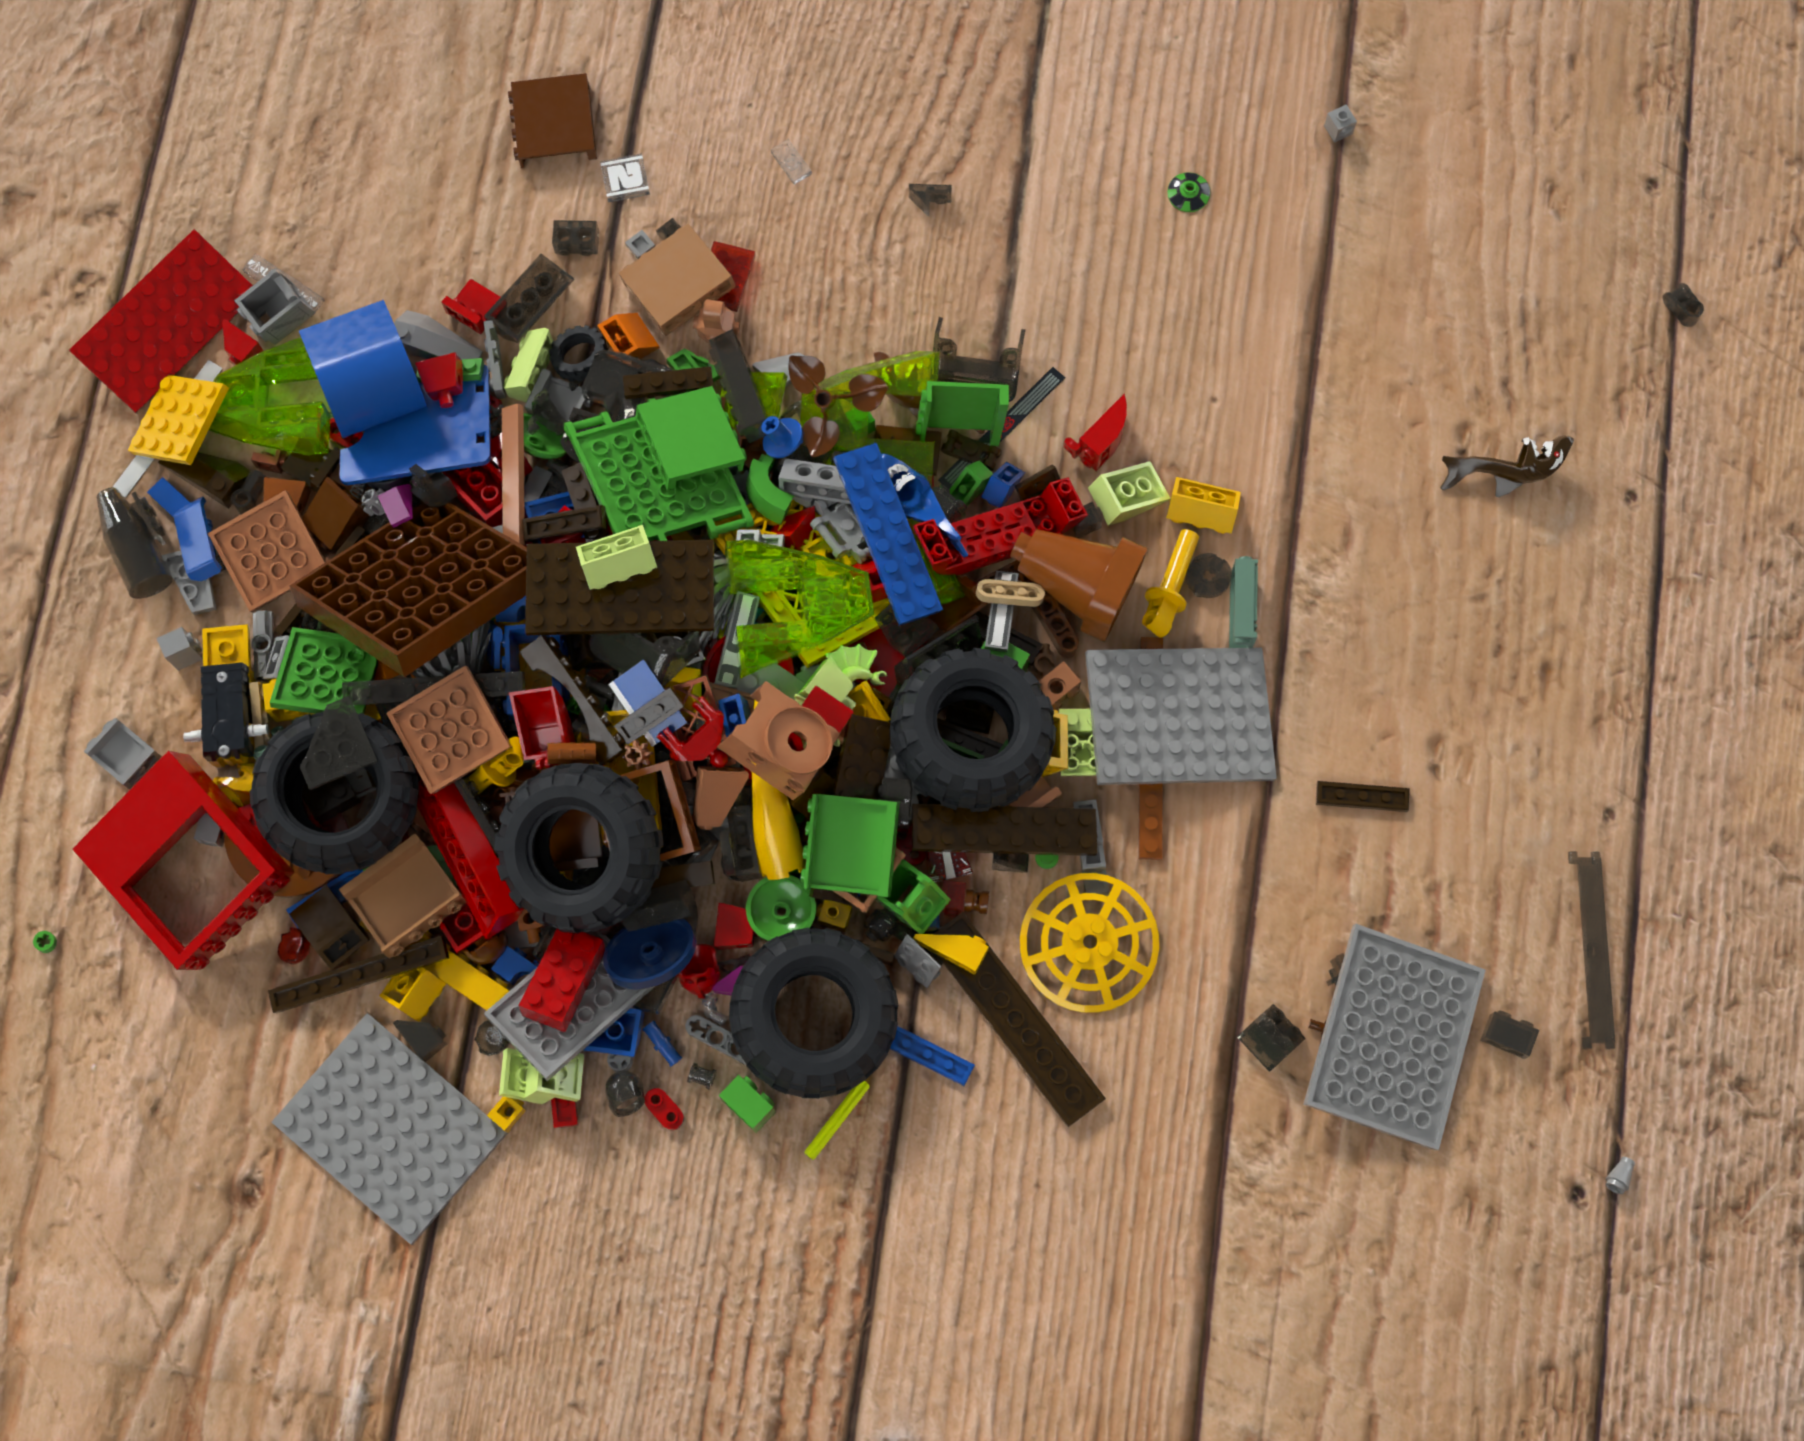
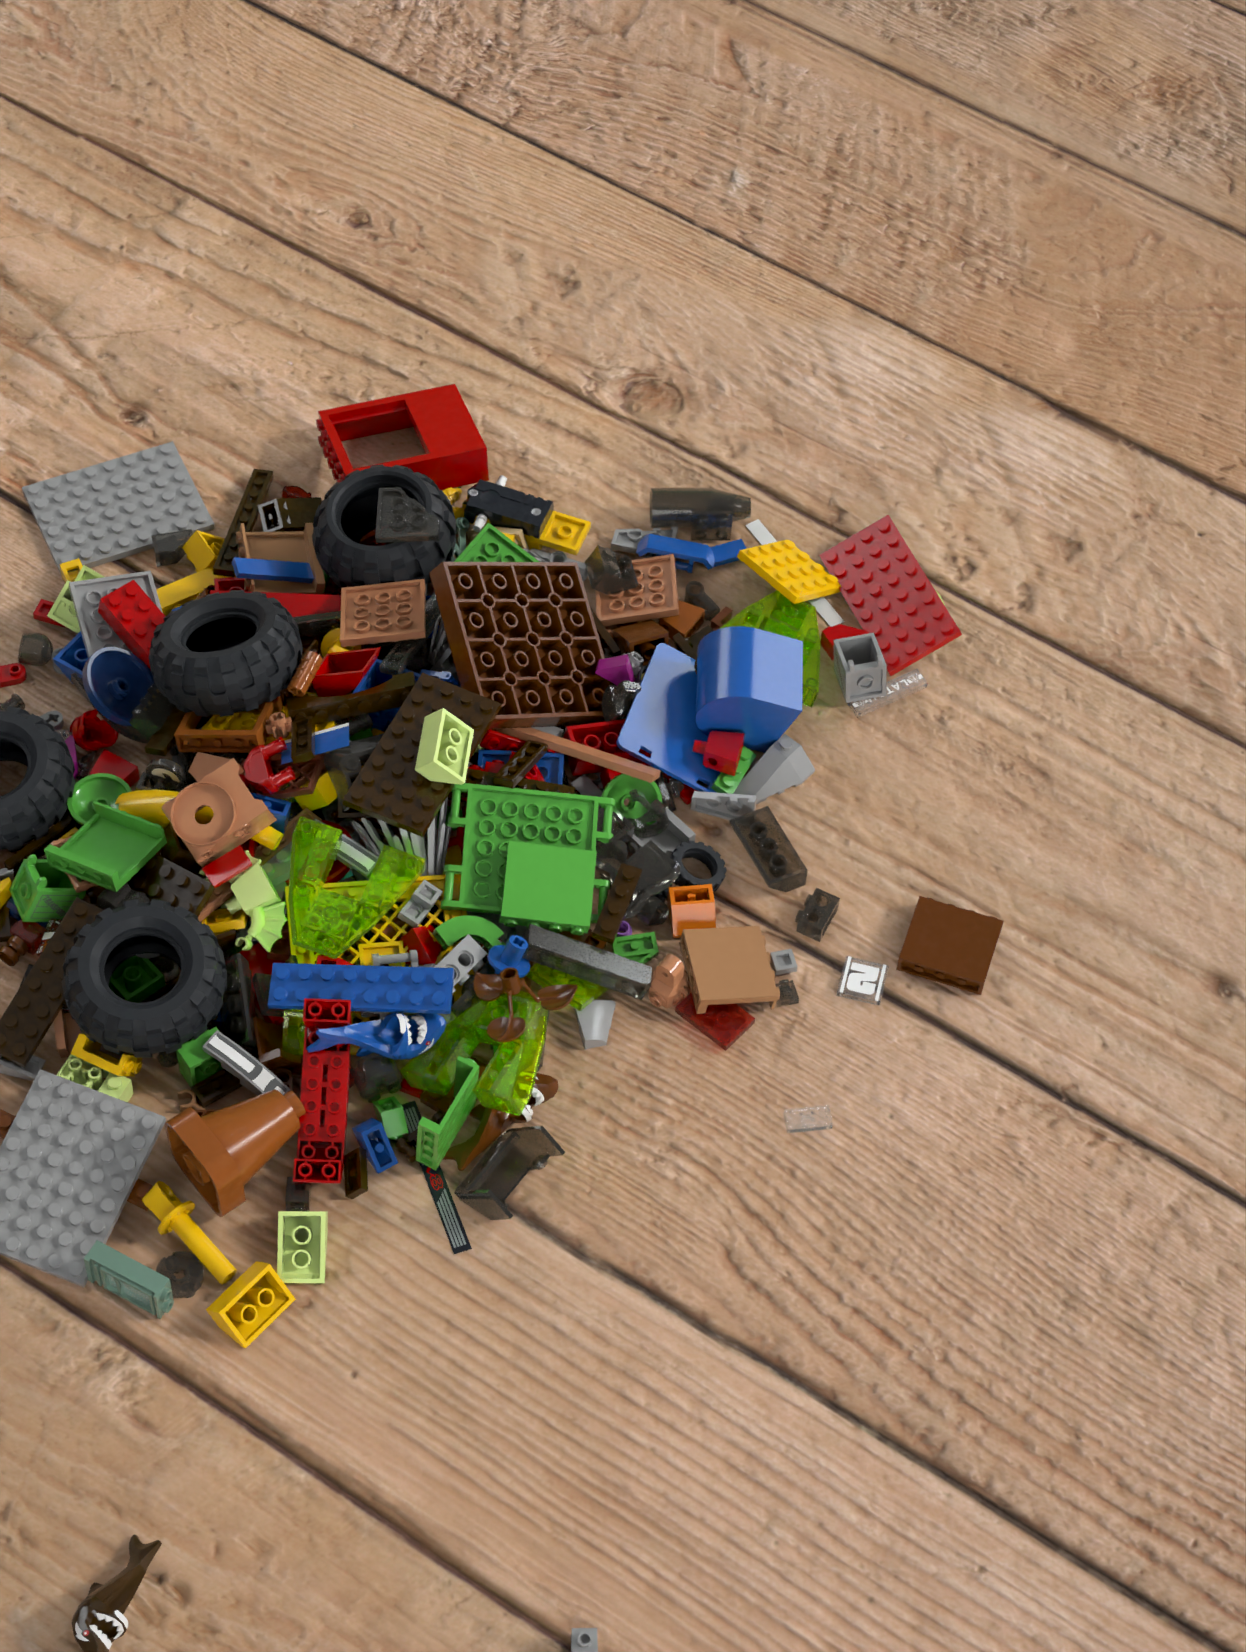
camera: 110 degrees right, 20 degrees down
bright green bush [33,931,57,953] -> none
light grey panel [84,718,161,790] -> none
light grey brick [157,627,203,671] -> none
dark brown wedge [158,452,255,509] -> none
red bracket [441,279,505,335] -> none
yellowish green slope [503,328,553,402] -> none
blue pin [642,1021,683,1067] -> none
clear smoke slope [909,184,952,217] -> none
tan plate [976,579,1045,607] -> none
nougat brick [1039,661,1081,710] -> none
red piece [1064,393,1127,472] -> none
dish [1167,172,1210,212] -> none
none -> blue tile [232,557,314,583]
none -> clear smoke slope [585,545,638,595]

